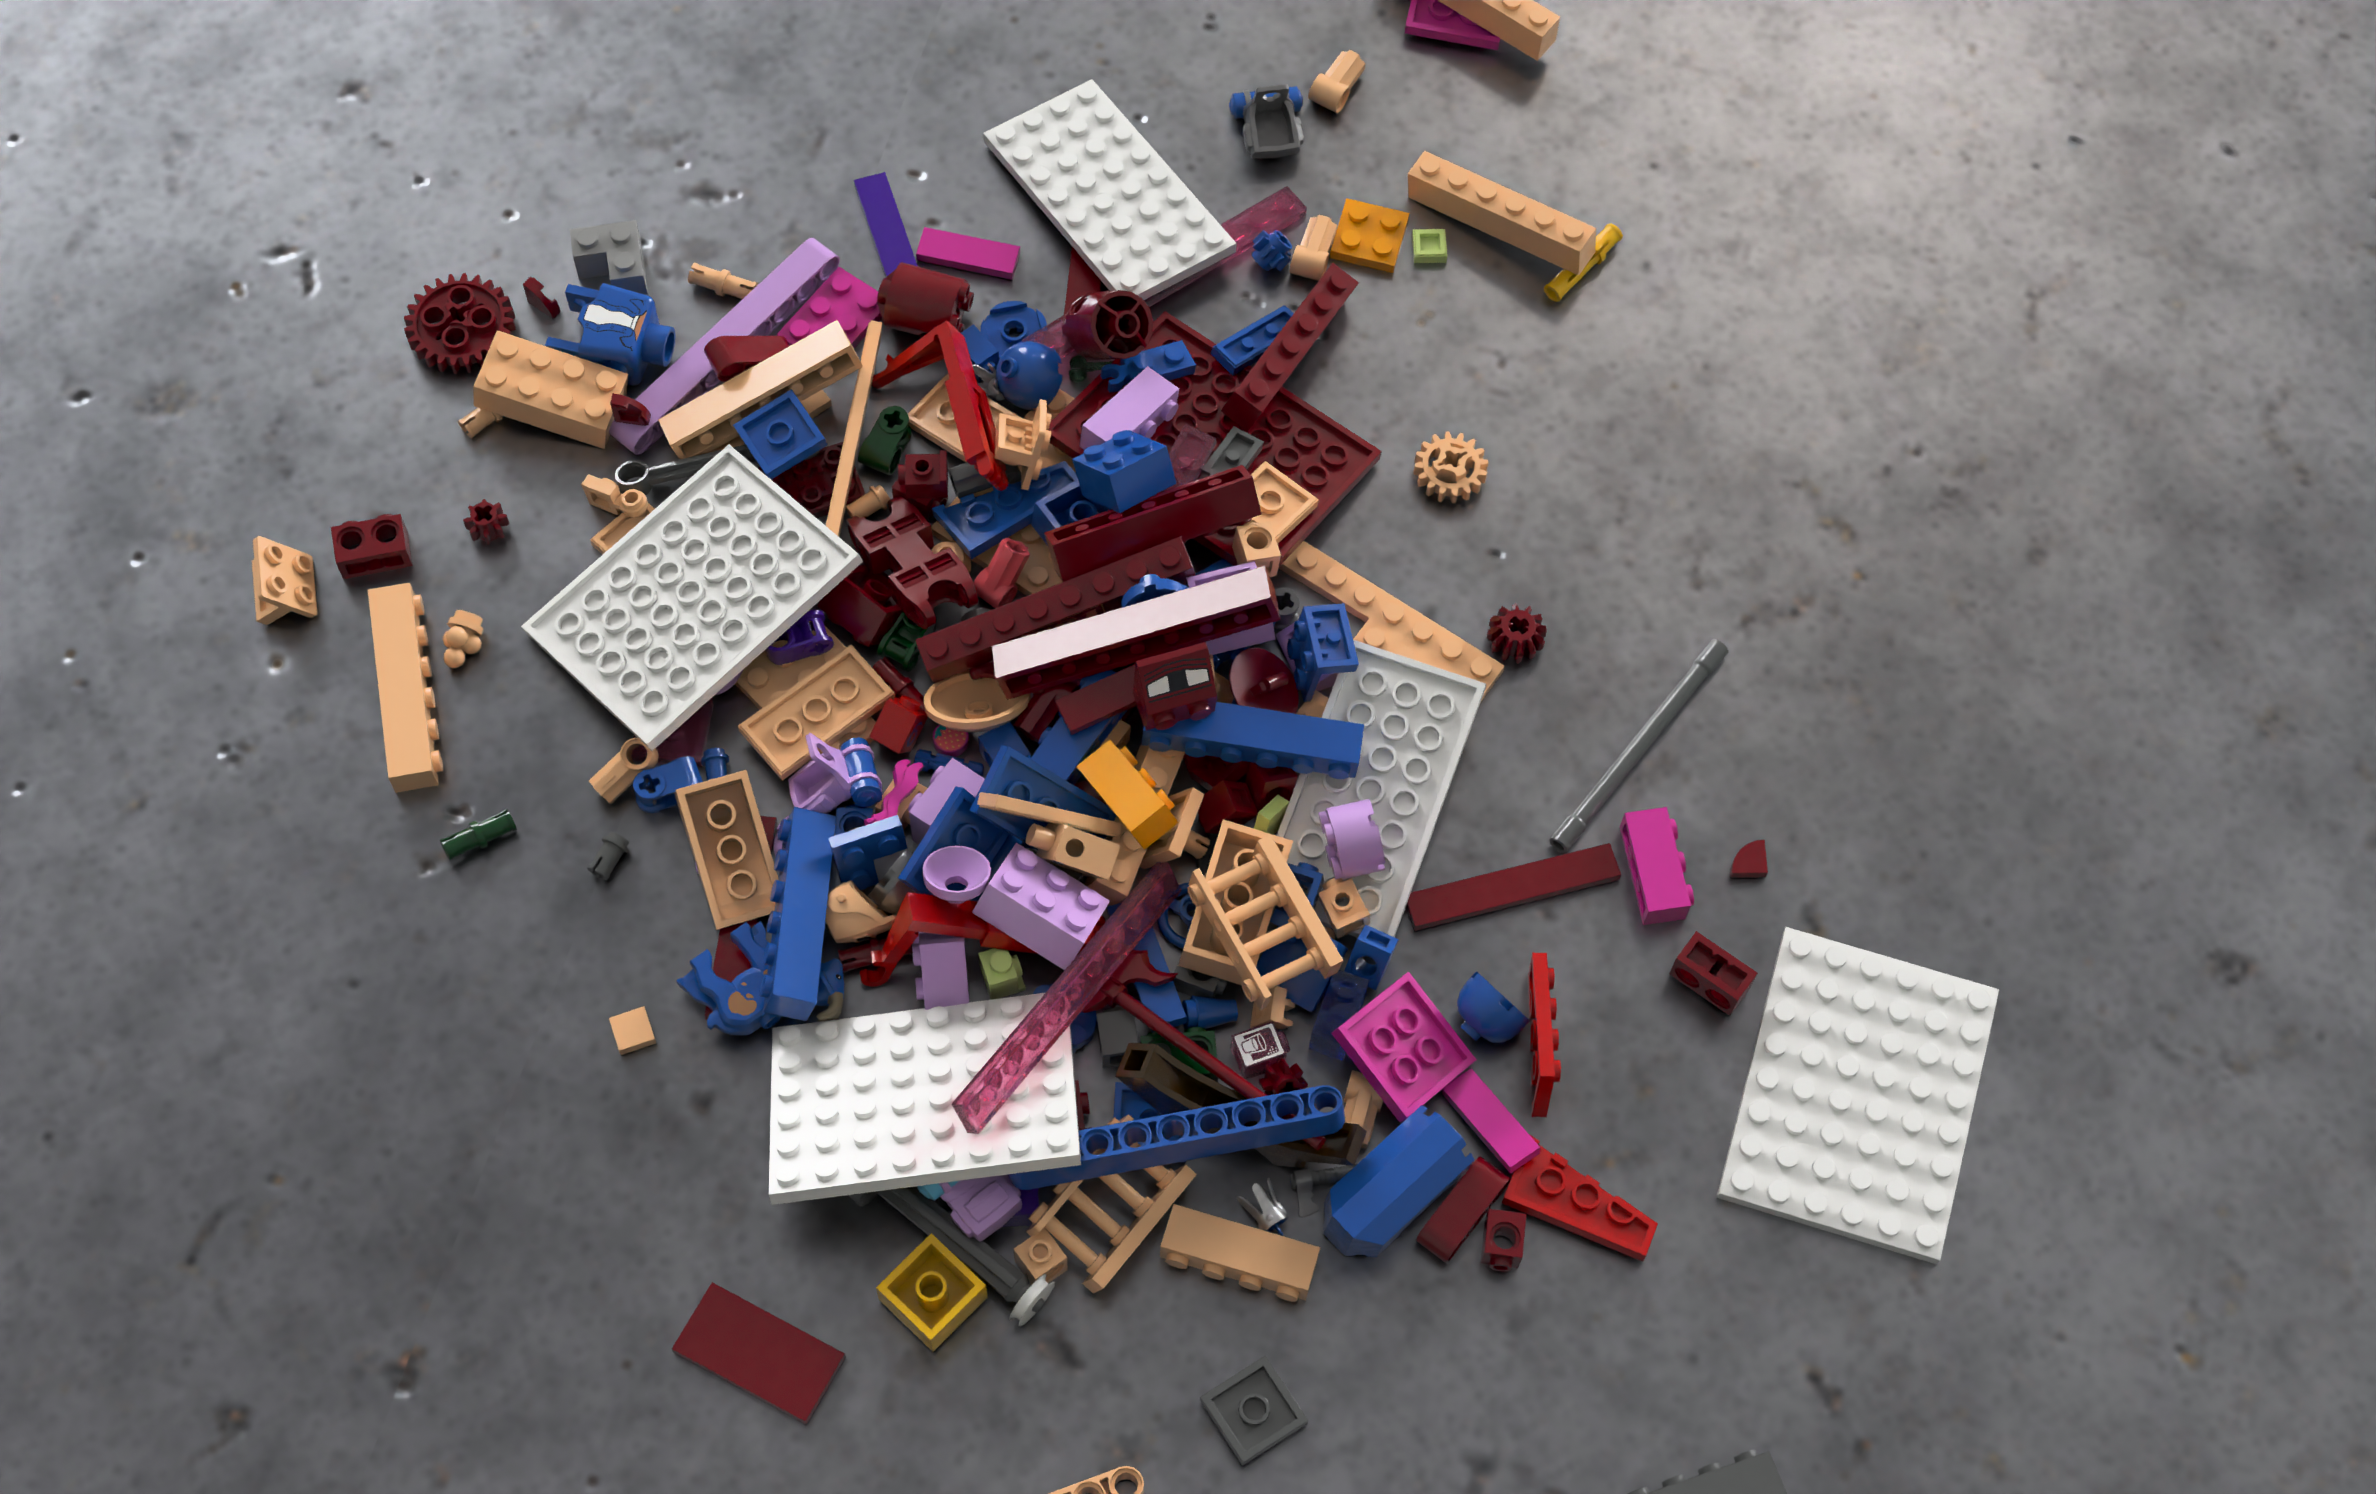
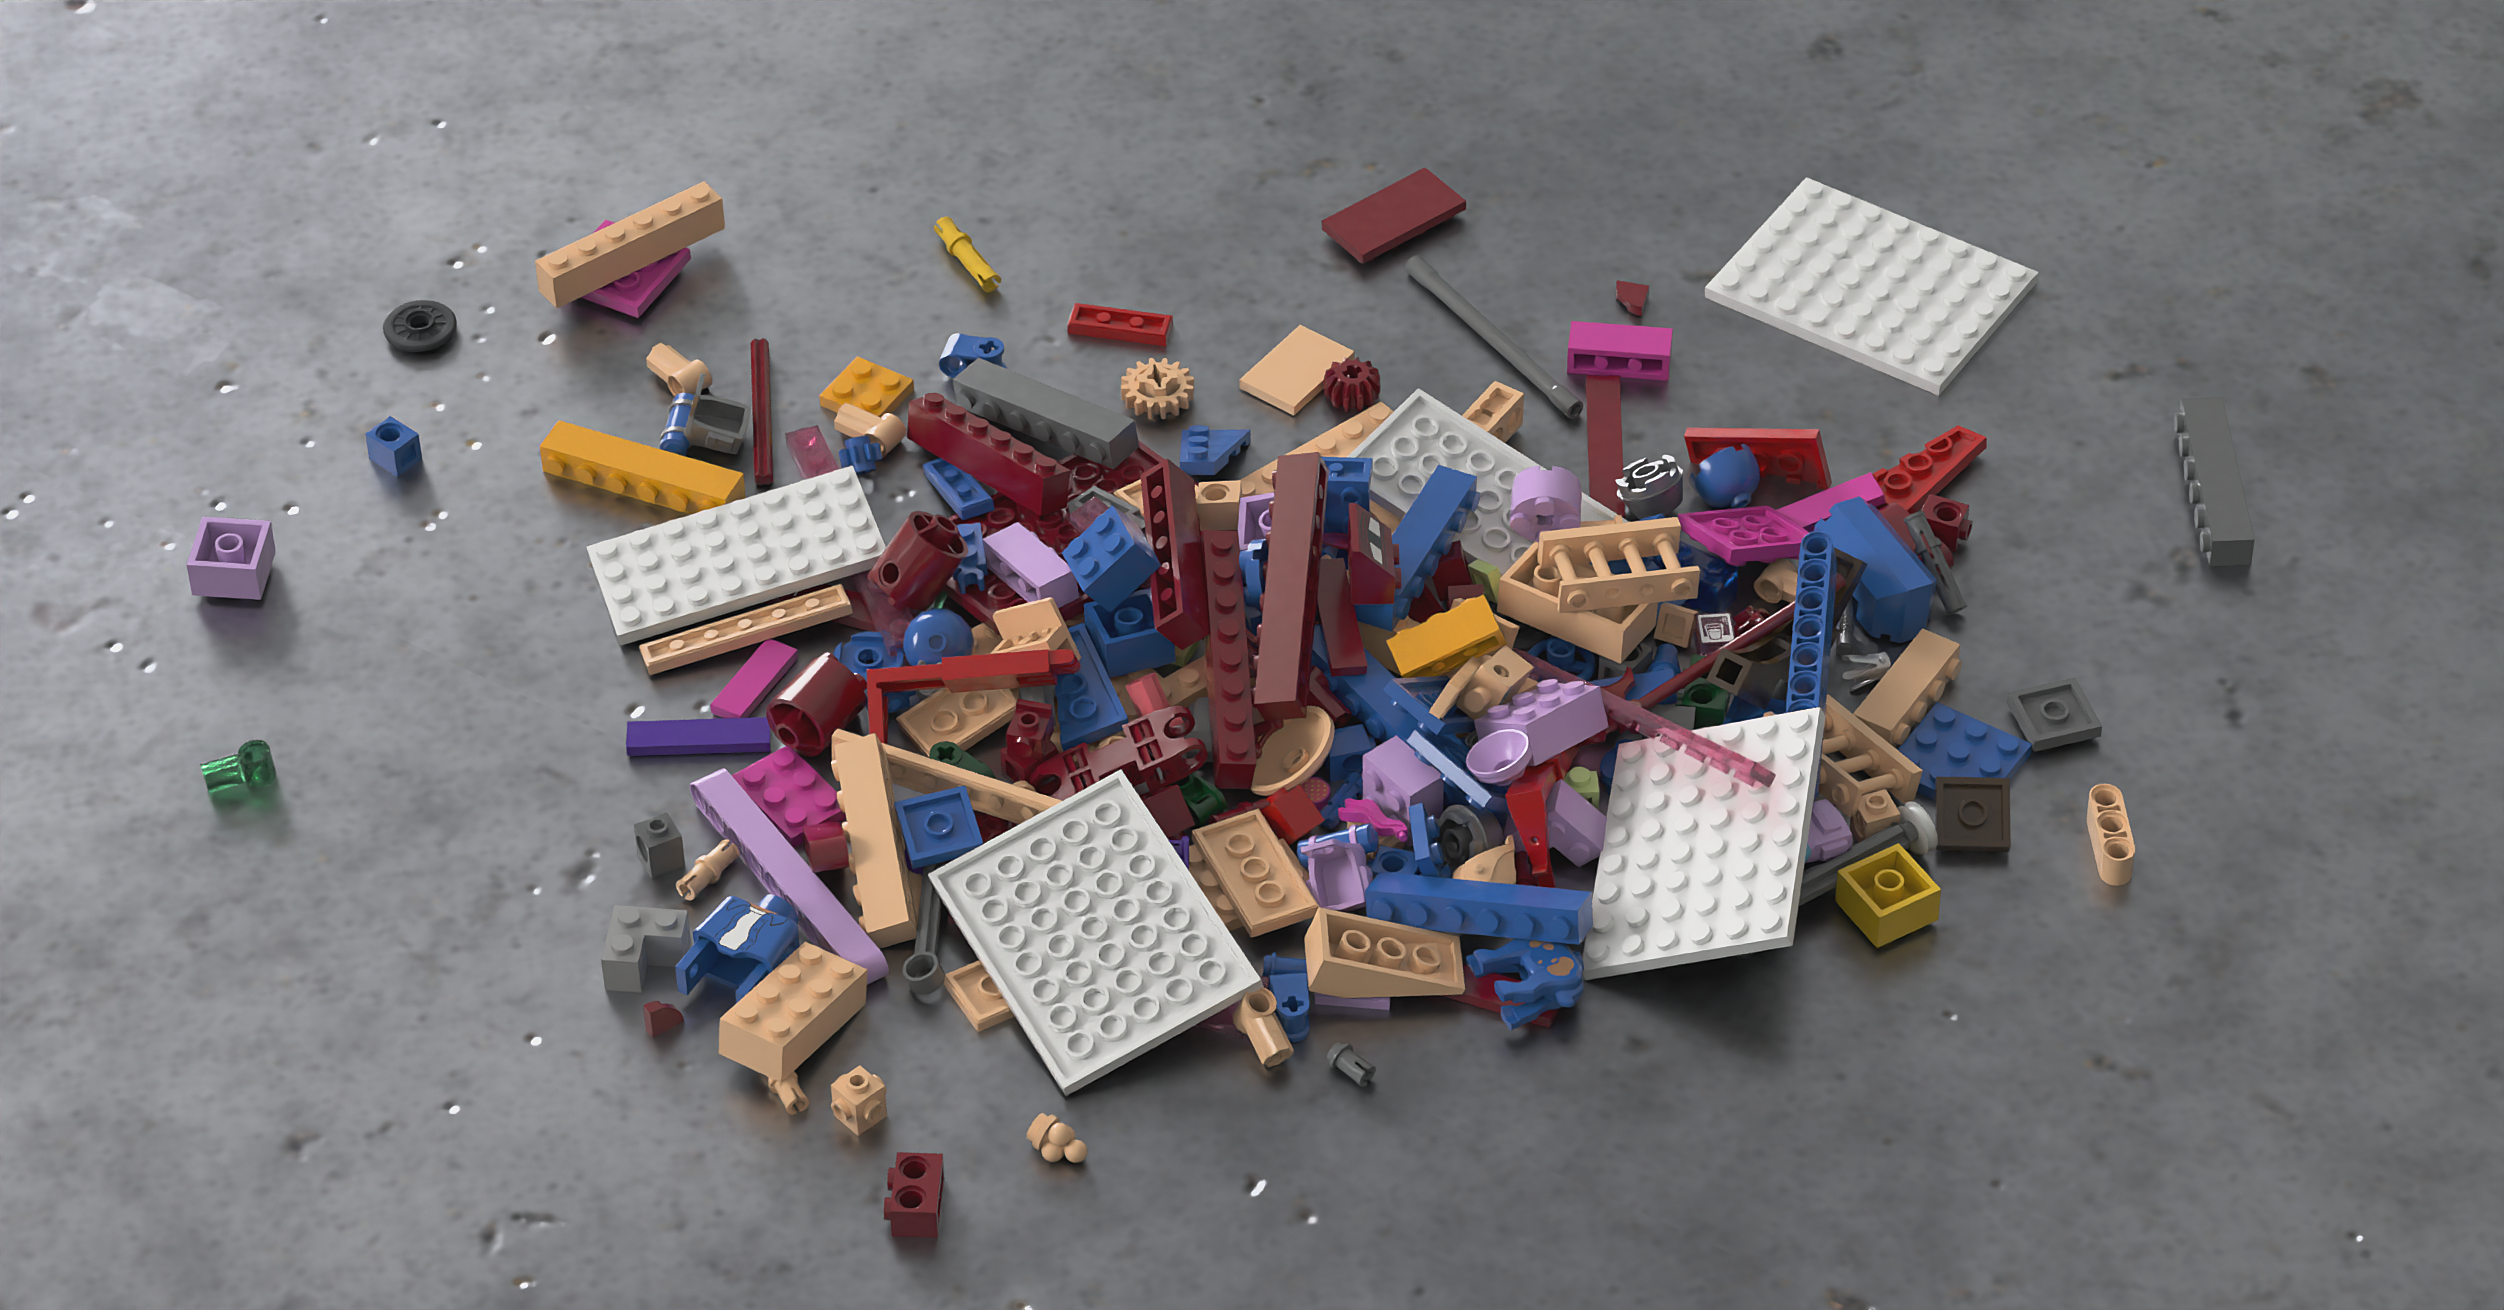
camera: 70 degrees left, 20 degrees down
light nougat bracket [252,536,317,625] -> none
light nougat brick [368,583,443,793] -> none
dark red gear [404,273,516,374] -> none
dark green pin [440,809,517,861] -> none
dark red gear [463,499,509,545] -> none
light nougat plate [581,474,648,518] -> none
light nougat tile [609,1006,656,1055] -> none
dark red tile [610,393,651,426] -> none
dark red tile [672,1282,846,1425] -> none
light nougat brick [1408,151,1596,275] -> none
yellowish green tile [1412,229,1447,263] -> none
dark red brick [1669,931,1758,1015] -> none
none -> light orange brick [540,420,746,514]
none -> dark grey brick [634,812,685,878]
none -> light nougat tile [639,584,853,675]
none -> dark red axle [750,338,773,485]
none -> light nougat brick [831,1065,887,1136]
none -> blue piece [939,334,1007,378]
none -> brick [952,358,1139,469]
none -> red tile [1067,303,1173,346]
none -> blue wing [1180,425,1251,475]
none -> light nougat tile [1239,325,1354,415]
none -> dark red tile [1321,167,1466,264]
none -> light nougat brick [1462,381,1524,443]
none -> flat silver cone [1616,455,1683,519]
none -> blue plate [1898,702,2032,800]
none -> dark grey pin [1903,511,1967,616]
none -> dark brown plate [1935,776,2011,852]

